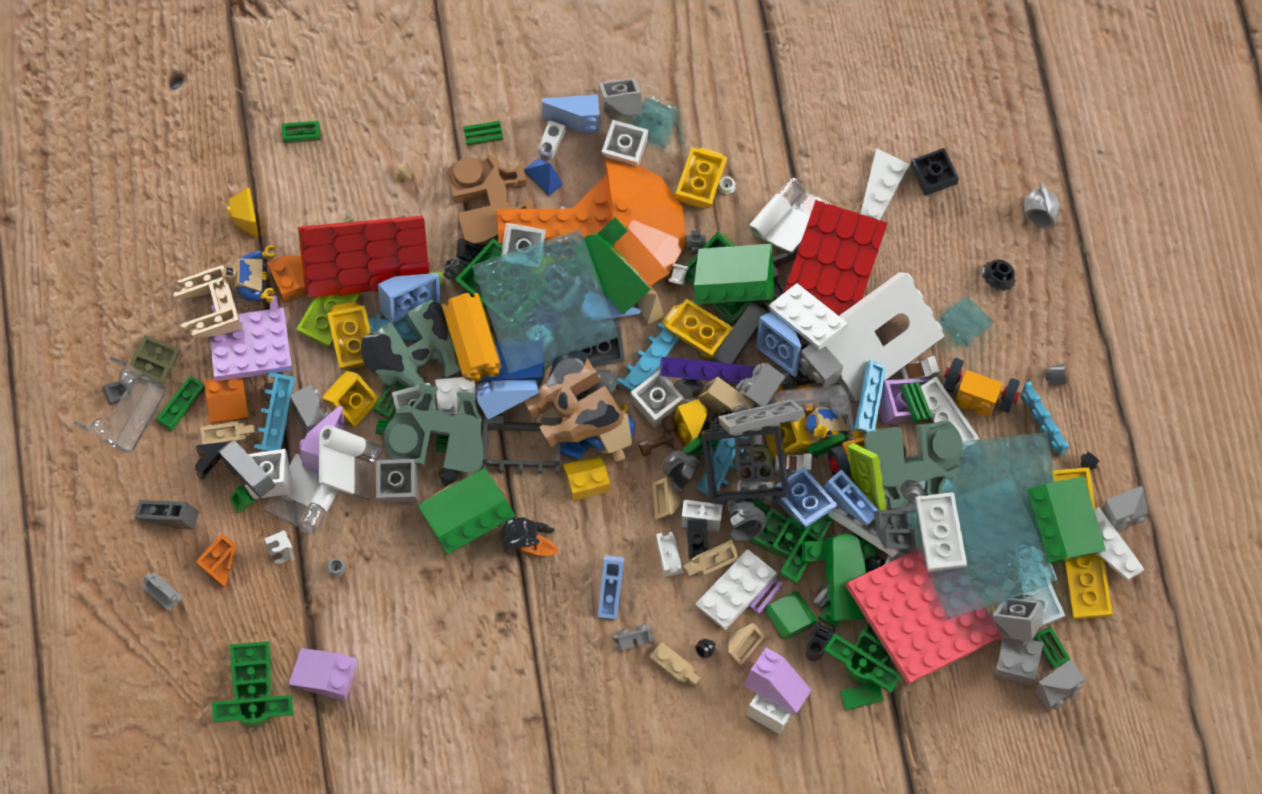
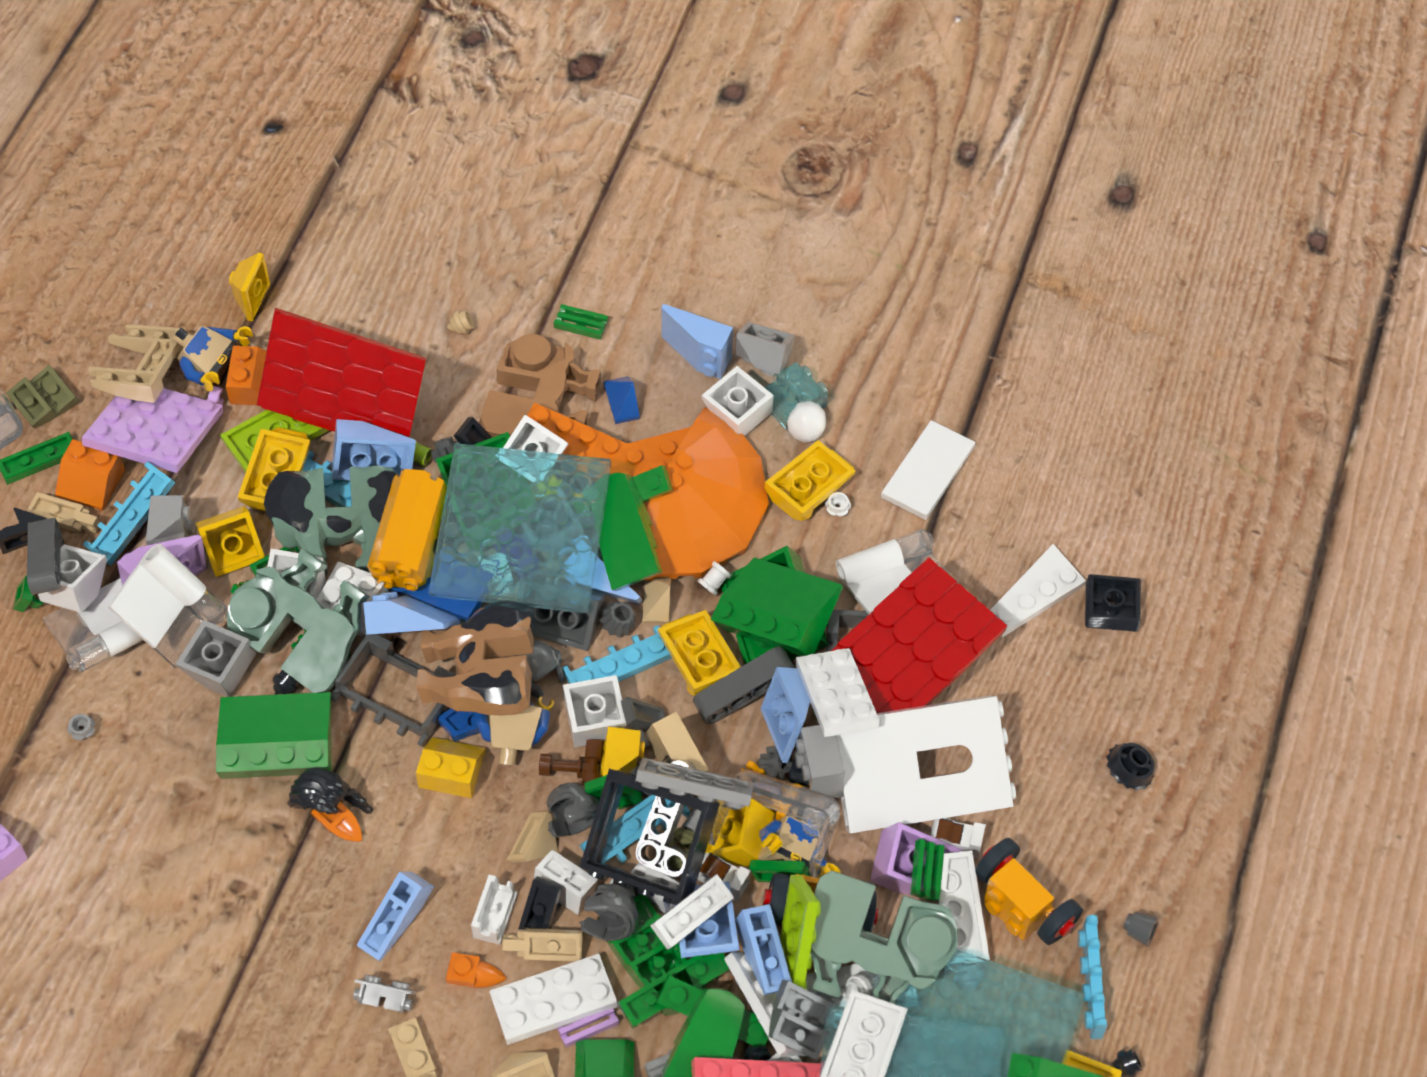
camera: 30 degrees right, 10 degrees down
white hinge [265,530,295,564] -> none
green tile [282,121,320,143] -> none
white leg [538,120,566,159] -> none
dark purple plate [659,357,756,384] -> none
dark grey gear [686,230,706,254] -> none
black plate [695,638,716,658] -> none
light grey slope [736,363,785,408] -> none
medium azure tile [854,360,886,434] -> none
clear light blue plate [939,296,993,348] -> none
light grey helmet [1024,183,1060,228] -> none
none -> orange plate [446,952,506,988]
none -> dark grey piece [599,601,636,638]
none -> white plate [650,875,734,949]
none -> white hair [787,401,826,443]
none -> white tile [881,420,975,520]

